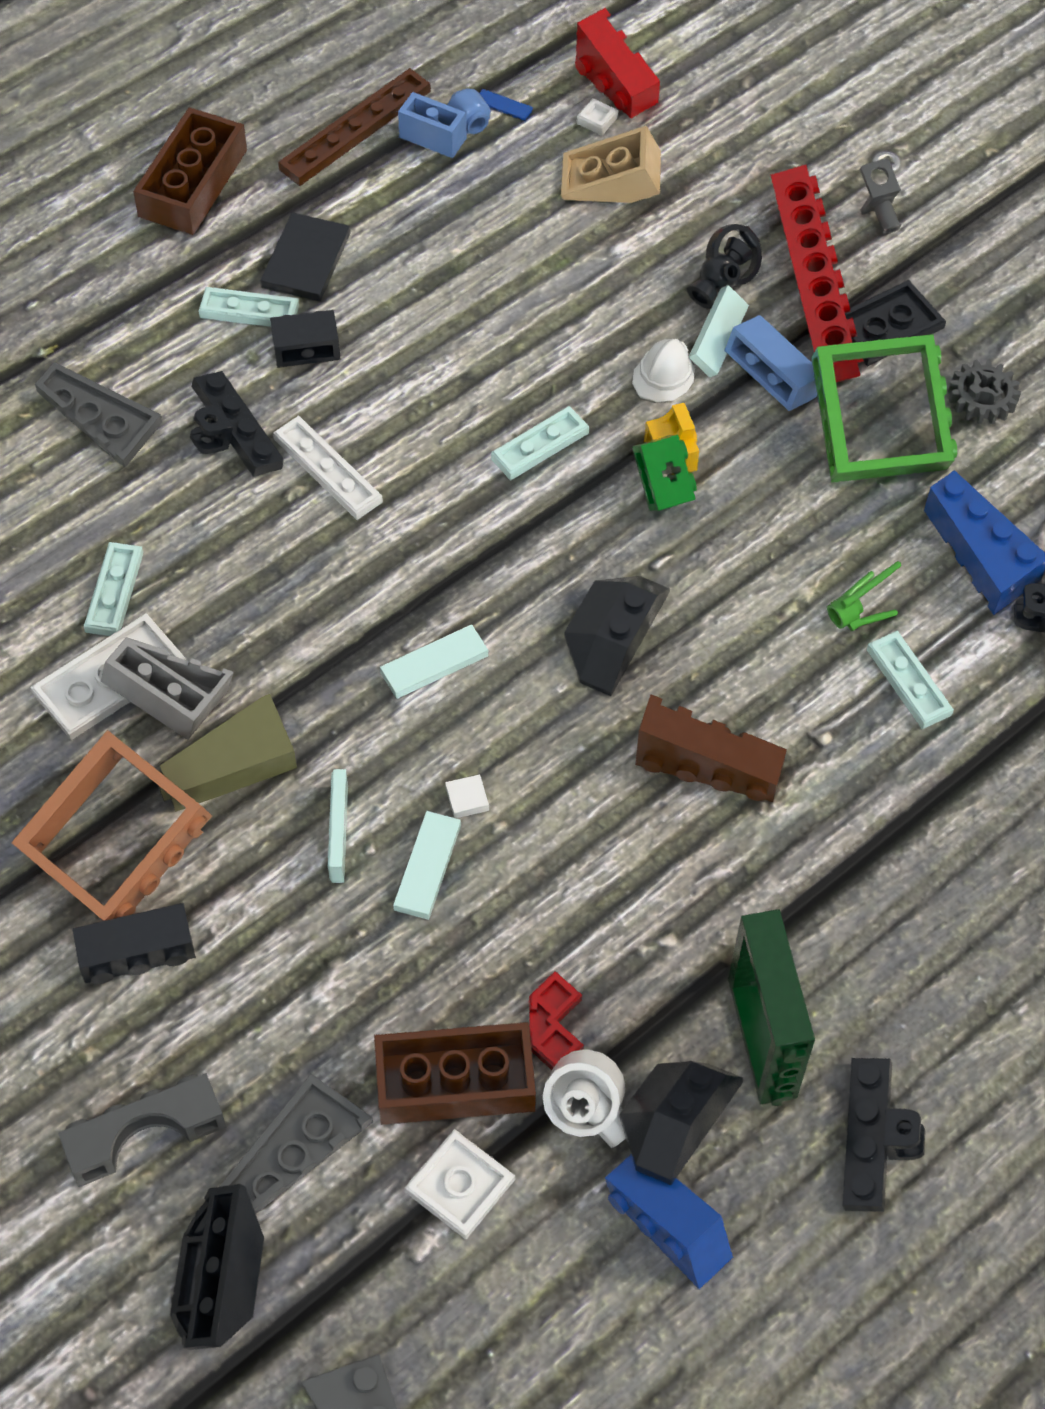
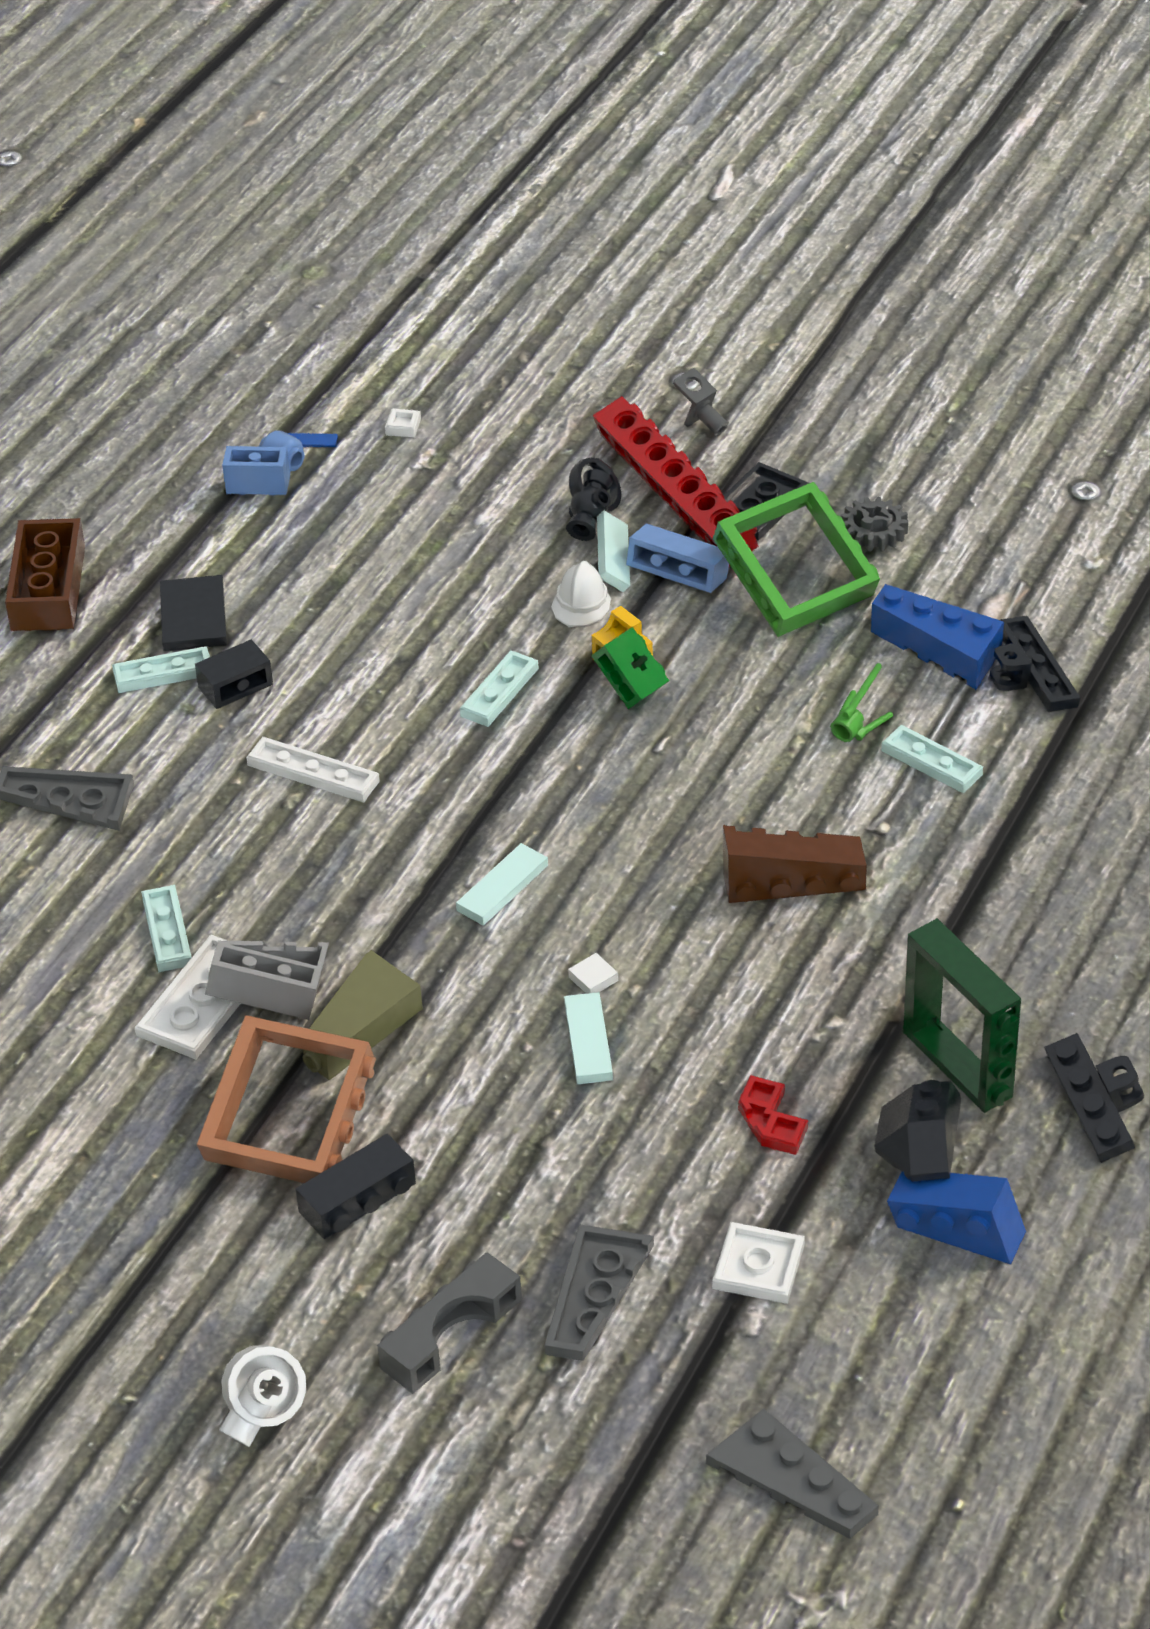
camera: 20 degrees left, 15 degrees down
black wedge [170,1184,264,1350] -> none
black plate [190,371,284,477] -> none
reddish brown plate [278,68,431,186] -> none
light aqua tile [328,769,348,883] -> none
reddish brown brick [374,1022,536,1125] -> none
white piece [542,1049,626,1148] -> none
tan slope [561,126,661,203] -> none
black wedge [564,576,670,696] -> none
red wedge [575,8,660,119] -> none

